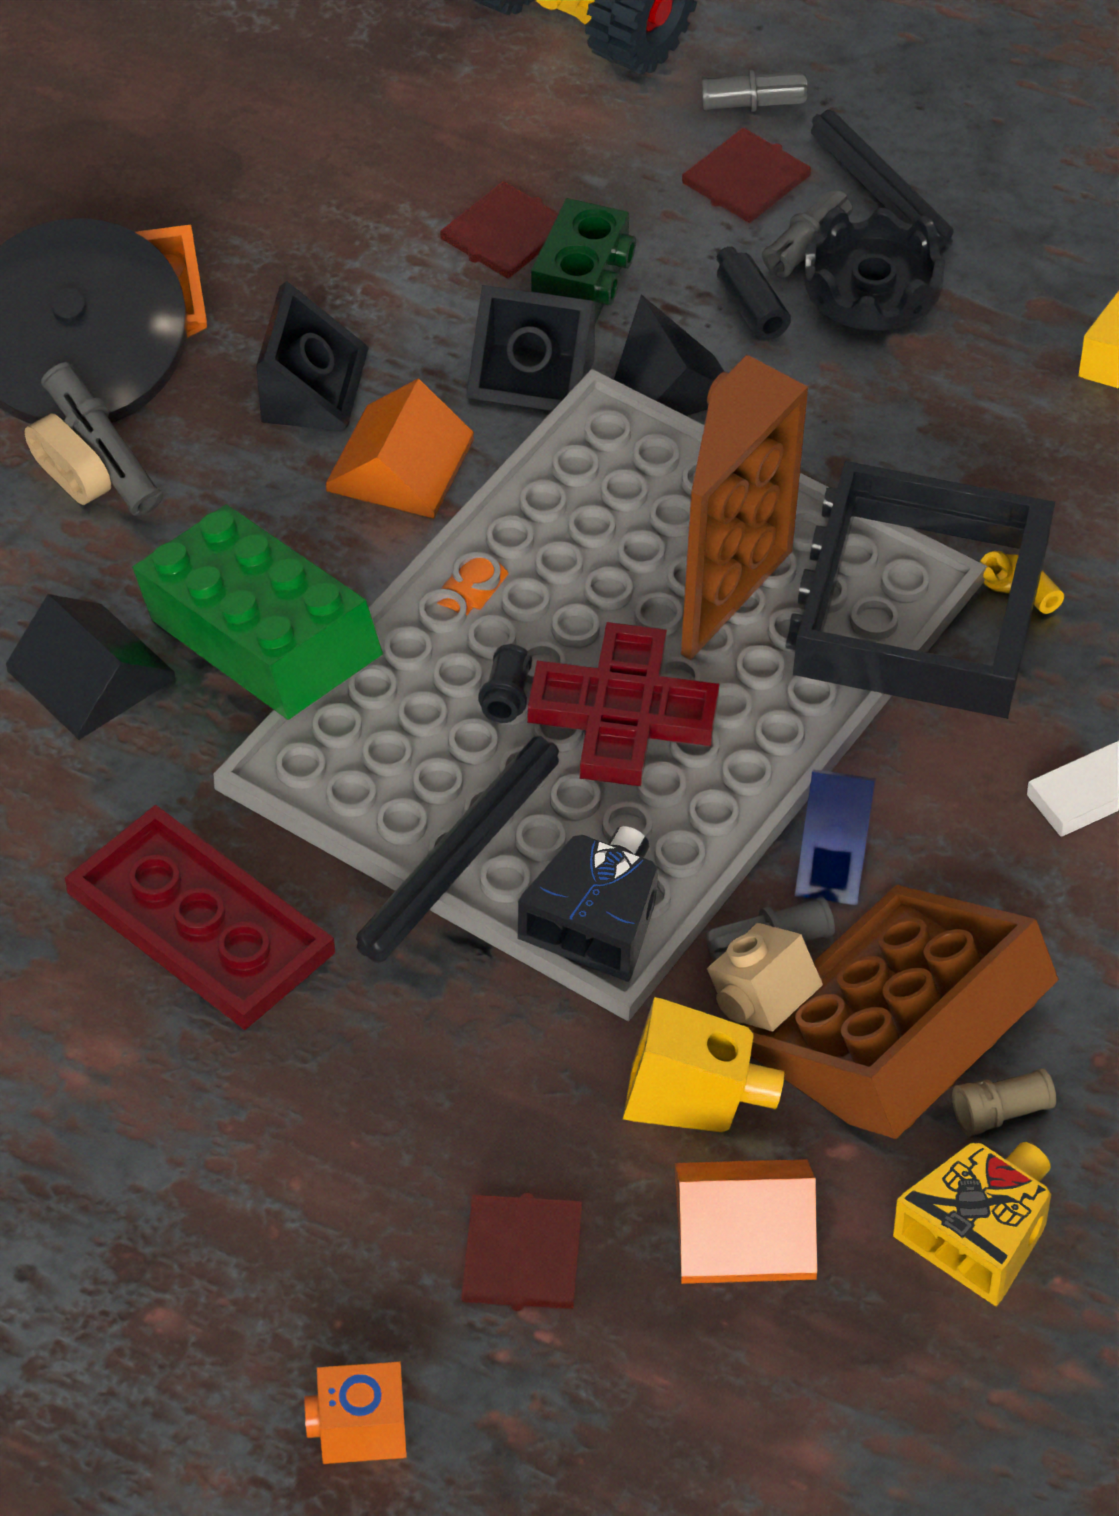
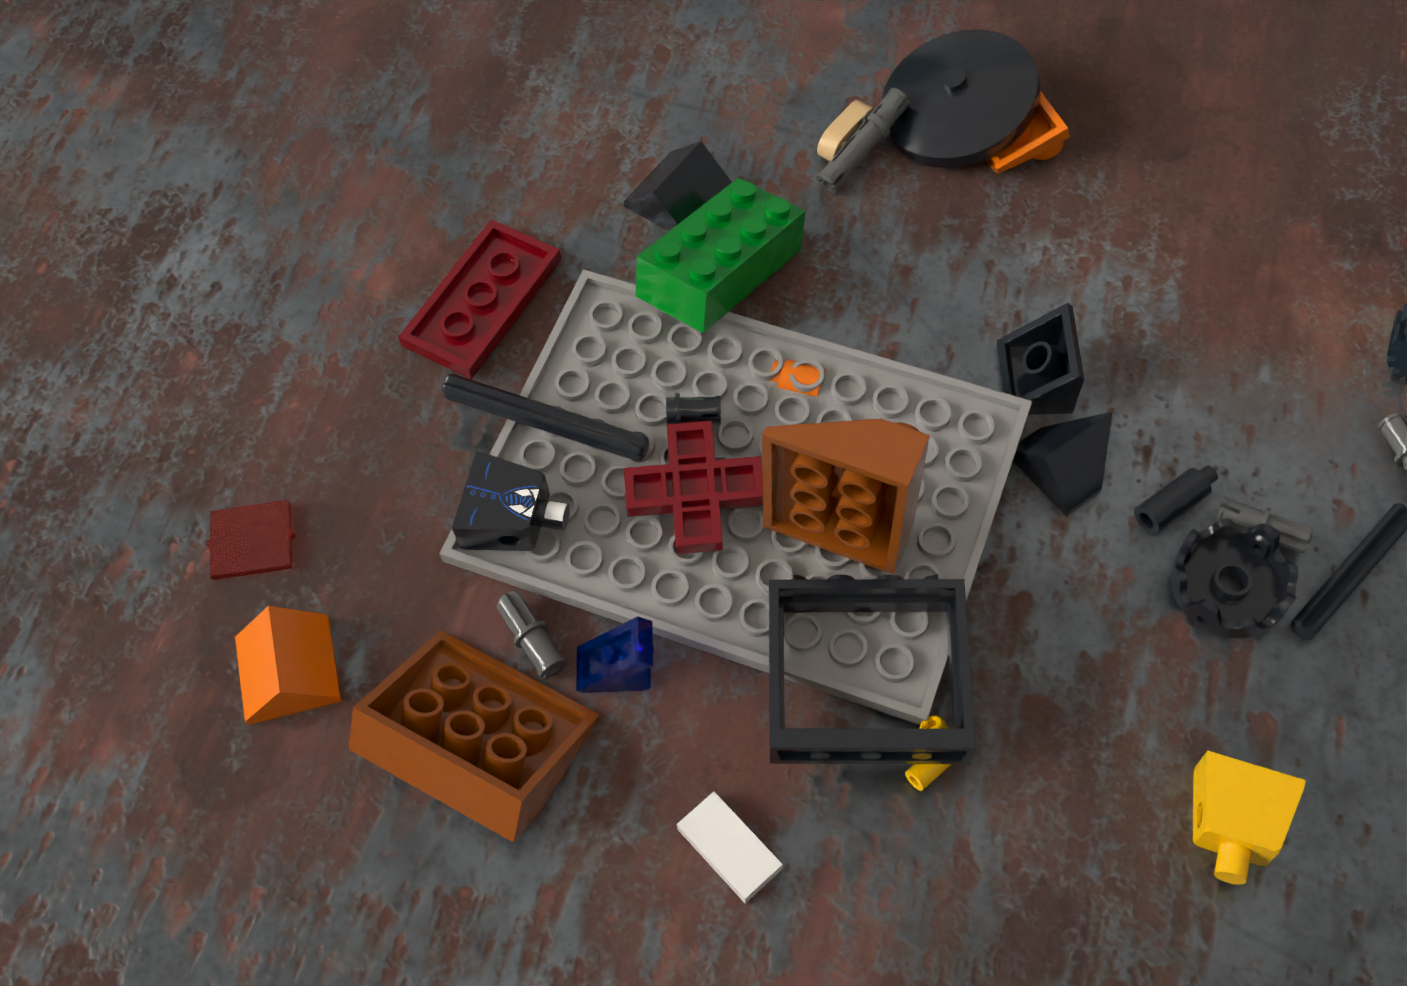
camera: 80 degrees right, 10 degrees up
black slope [256,281,369,431] -> none
orange brick [304,1362,407,1464] -> none
orange slope [326,378,474,519] -> none
clear red piece [440,181,558,279] -> none
dark green brick [531,198,636,324] -> none
yellow torso [623,997,784,1132] -> none
clear red piece [682,127,811,223] -> none
tan brick [707,923,823,1032] -> none
yellow torso [893,1142,1051,1307] -> none
dark tan pin [952,1068,1056,1137] -> none

